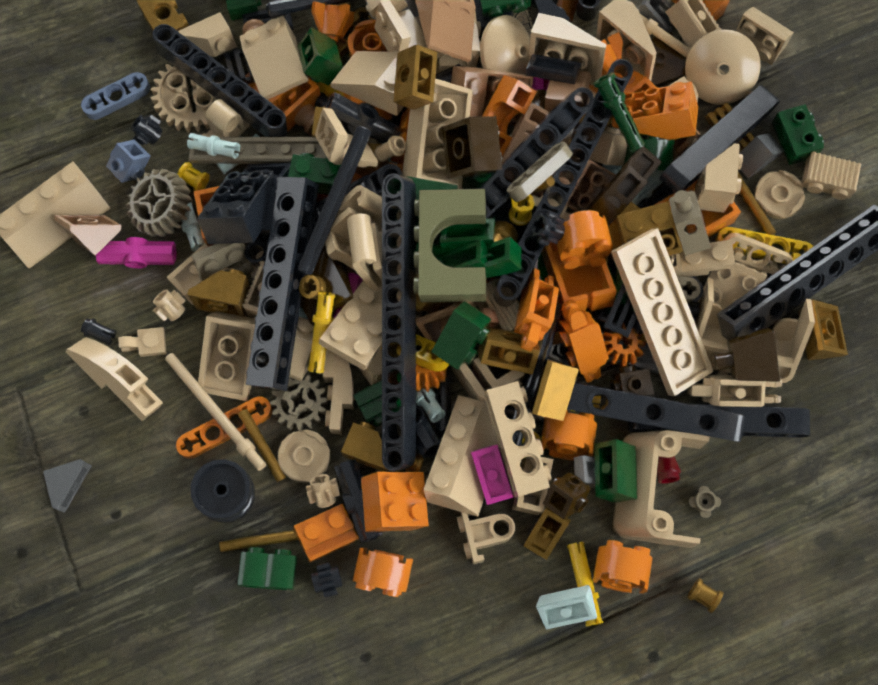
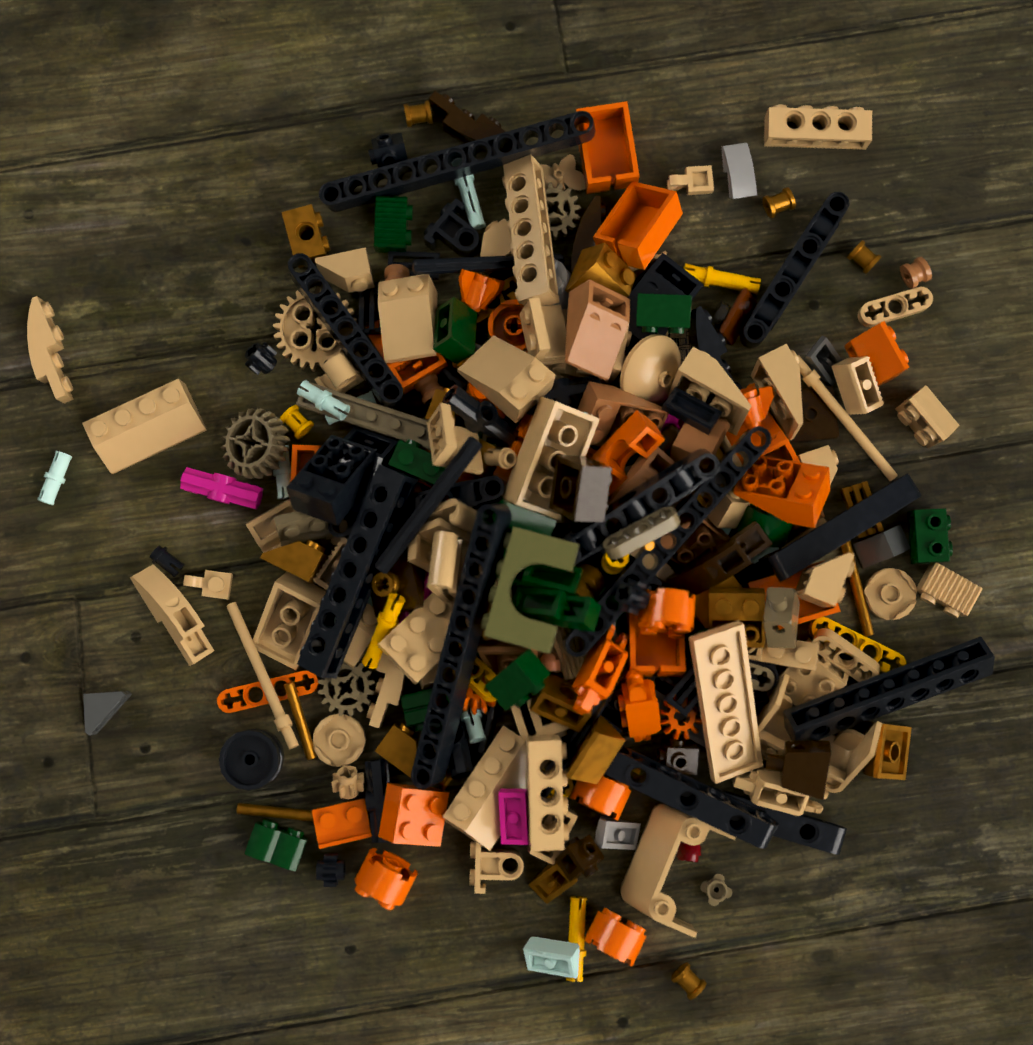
camera: 15 degrees right, 10 degrees up
slope [54,215,121,256] -> none
sand blue beam [81,72,150,120] -> none
sand blue brick [106,140,151,183] -> none
tan gear [153,290,186,321] -> none
pearl gold brick [393,44,437,110] -> none
dark green pin [593,72,645,151] -> none
dark green brick [595,439,637,503] -> none
tan dish [685,29,761,105] -> none

